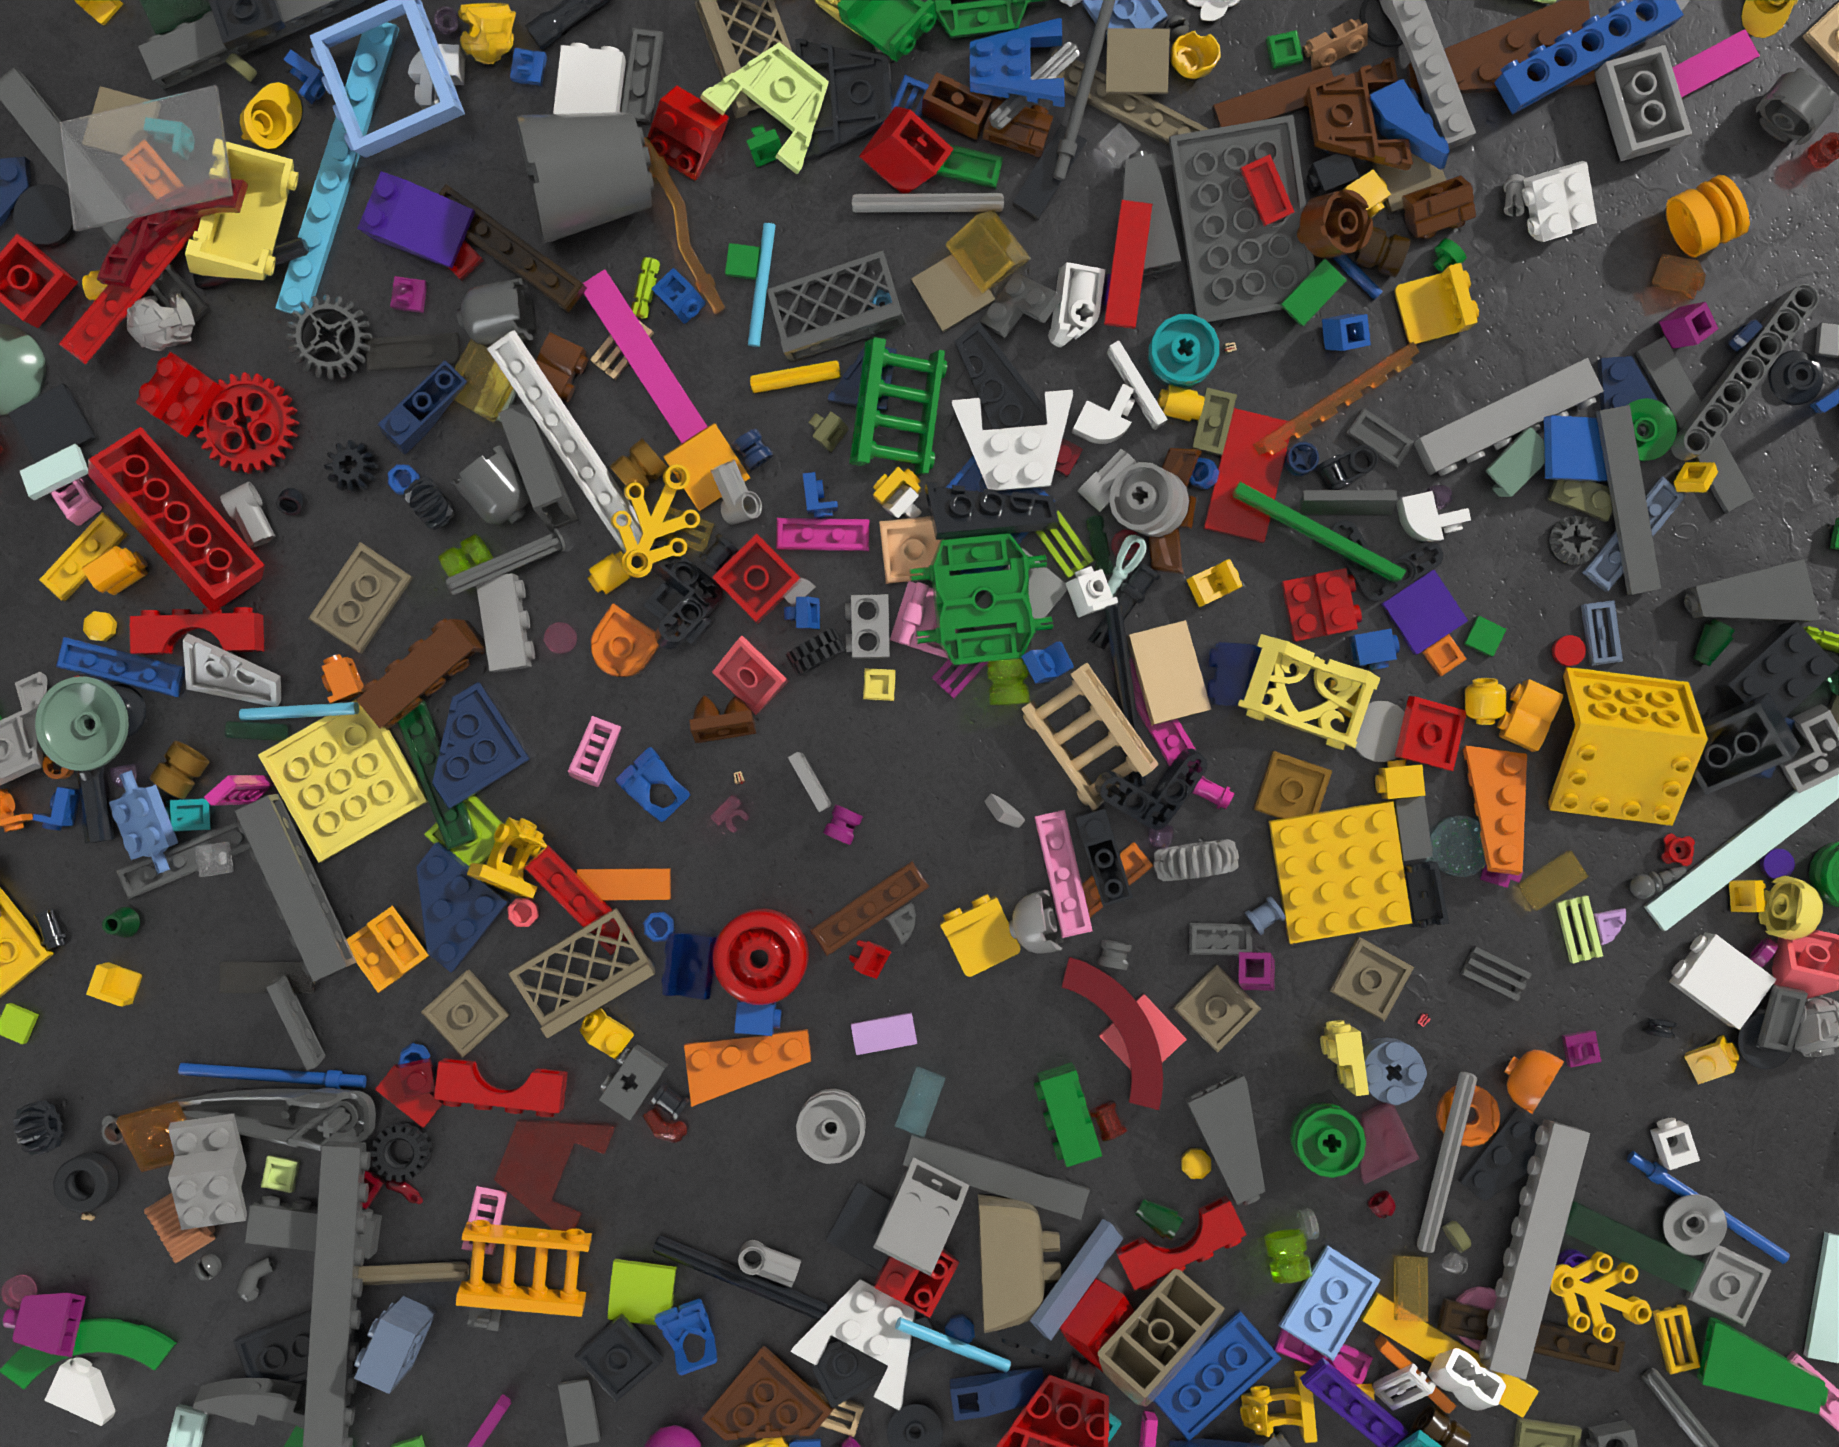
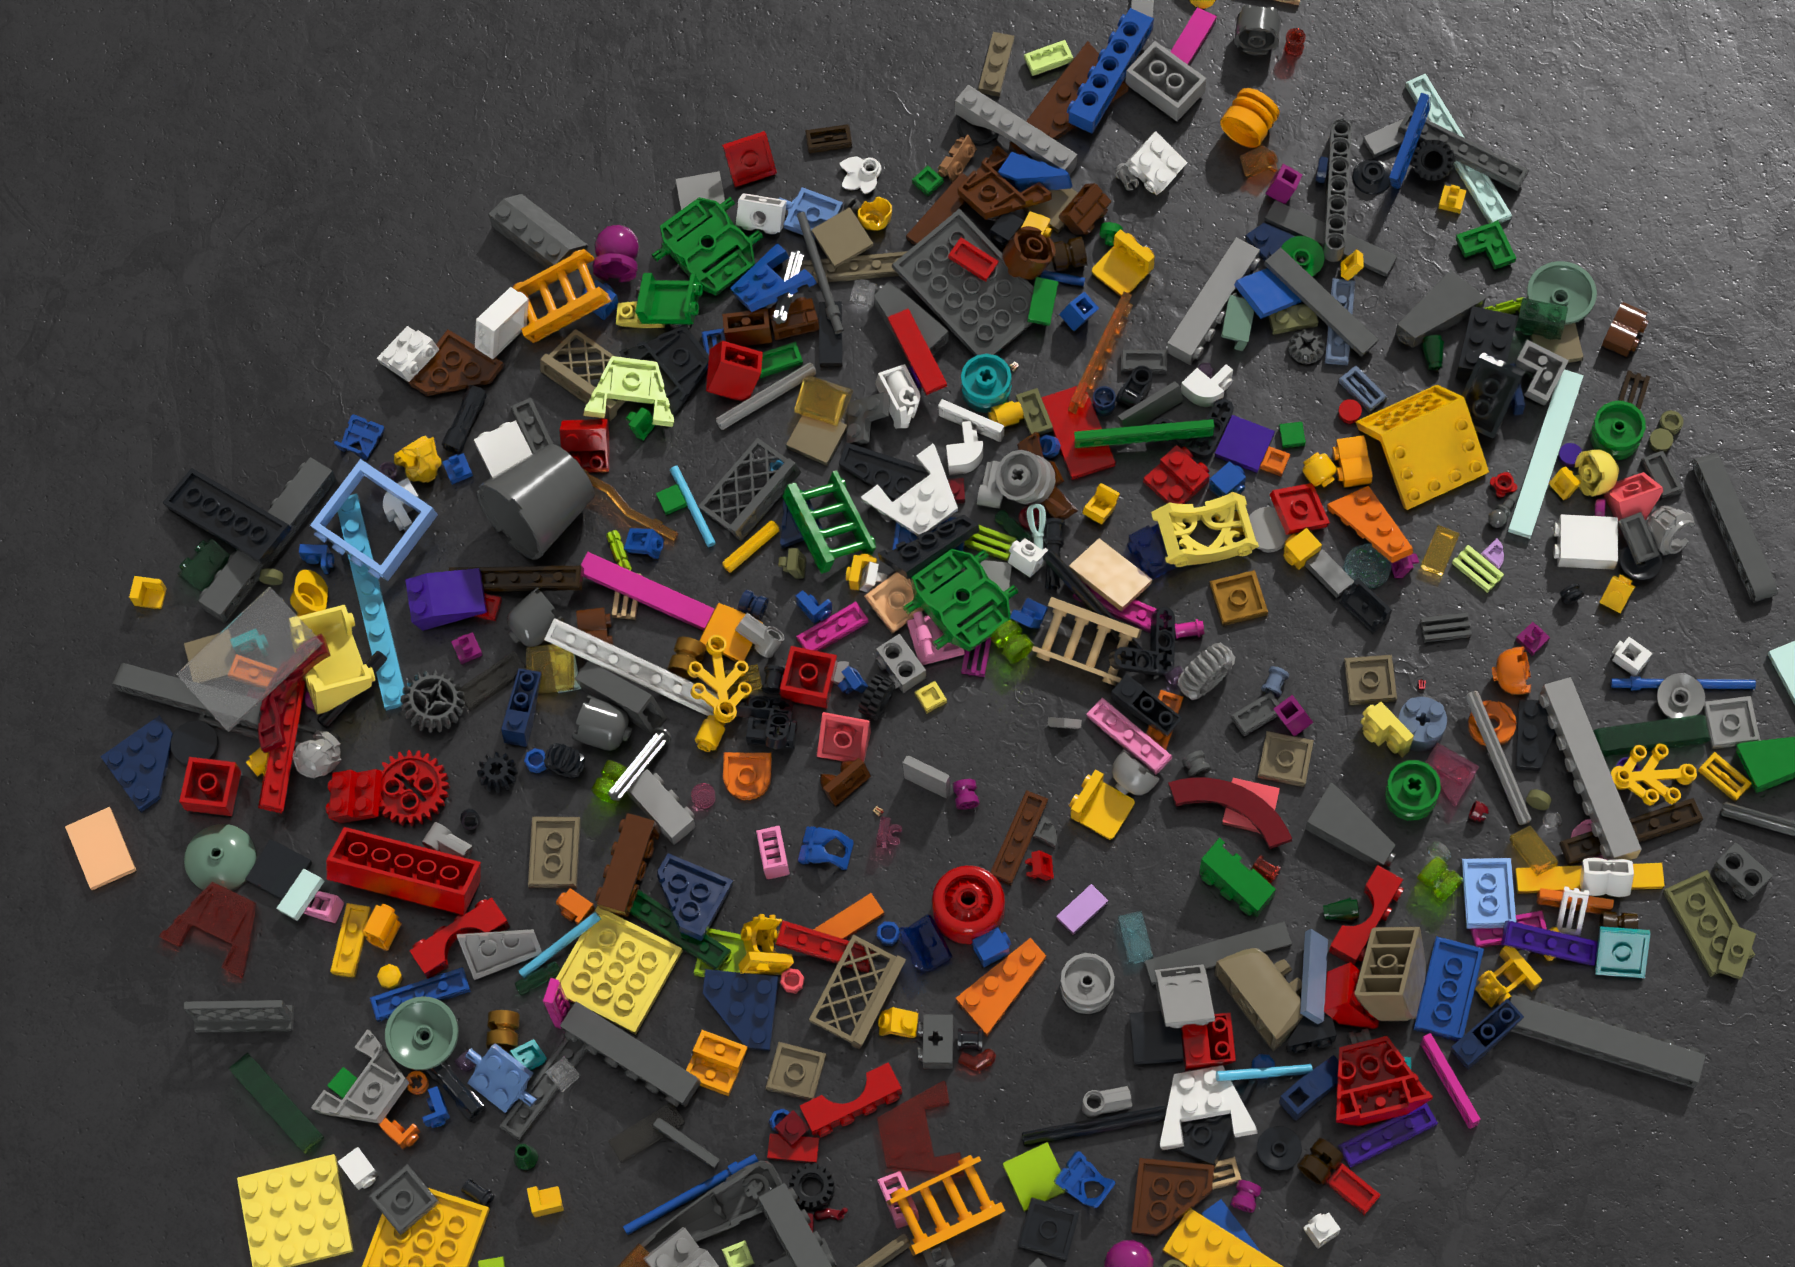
camera: 30 degrees left, 20 degrees down
yellow tile [1181,1148,1211,1179] -> none
yellow plate [1269,800,1412,944] -> none

